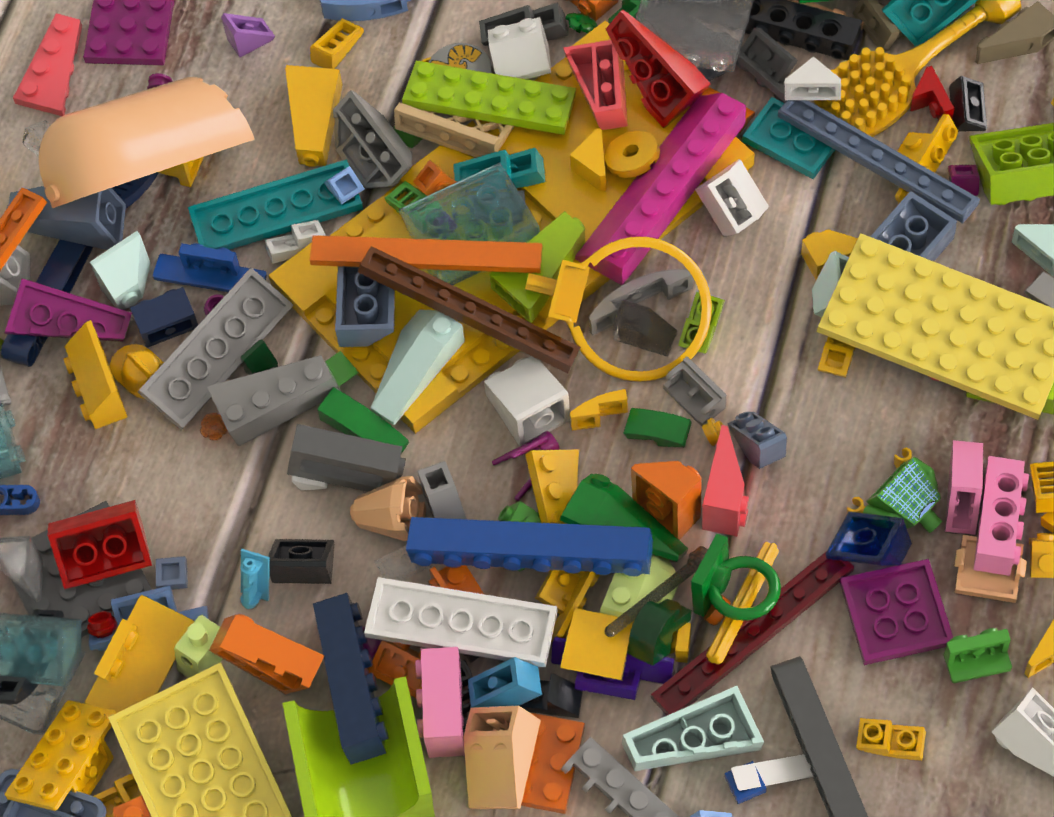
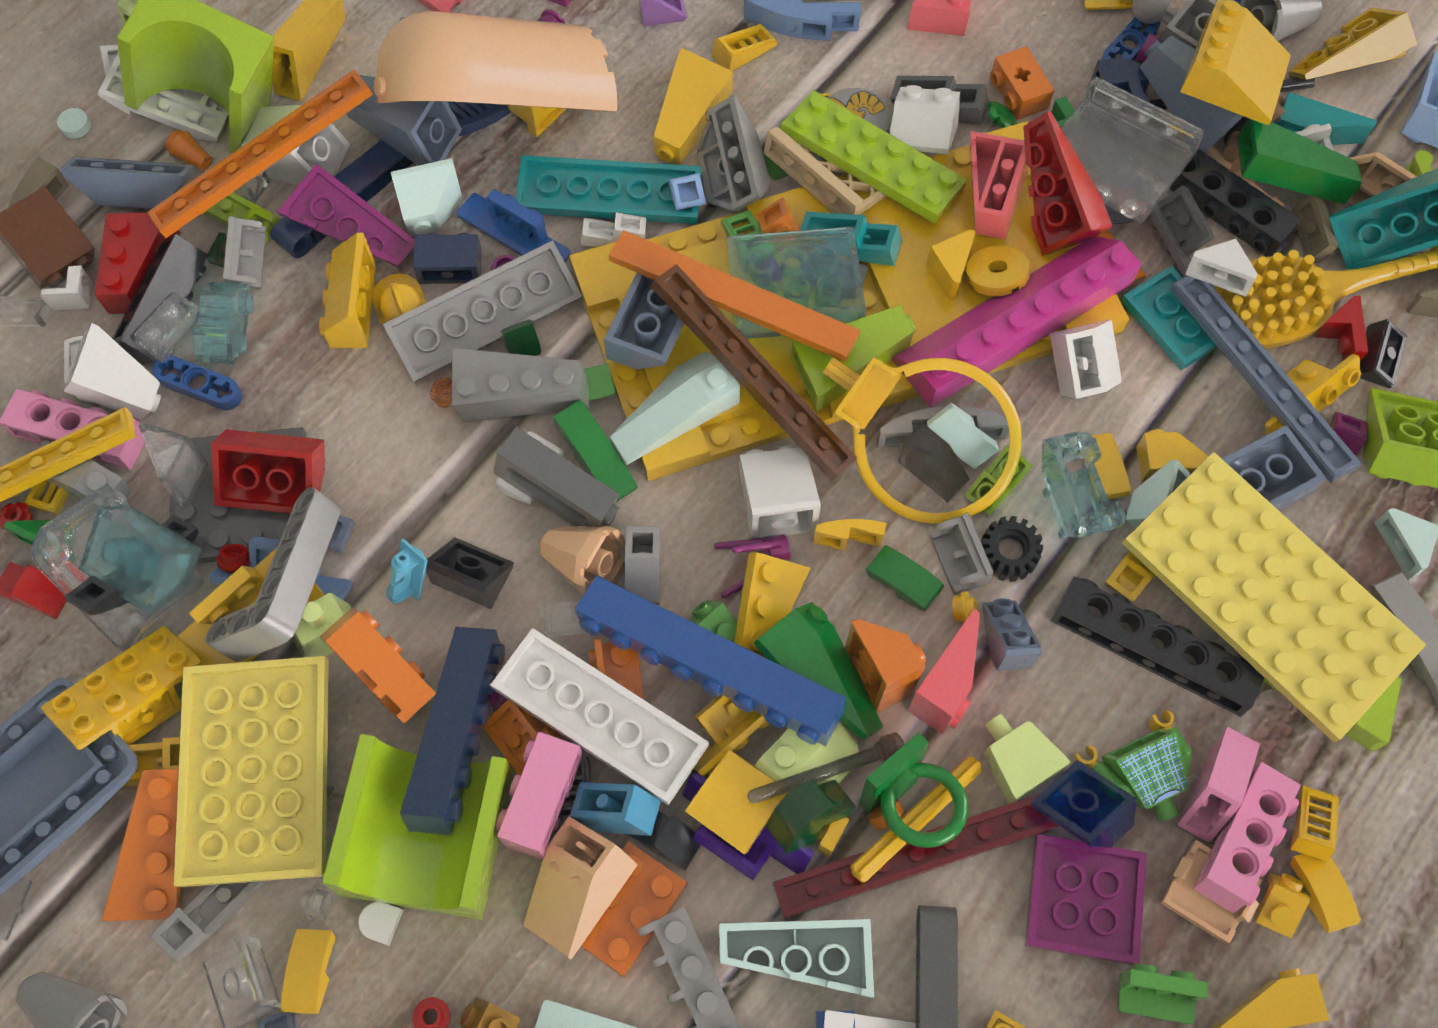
camera: 15 degrees right, 5 degrees up
none -> light grey beam [205,487,341,662]
none -> light aqua slope [927,402,999,469]
none -> black tyre [980,516,1043,582]
none -> yellowish green torso [984,714,1071,804]
none -> clear light blue piece [1042,431,1126,539]
none -> black brick [1050,576,1265,717]
none -> yellow slope [1078,432,1131,501]

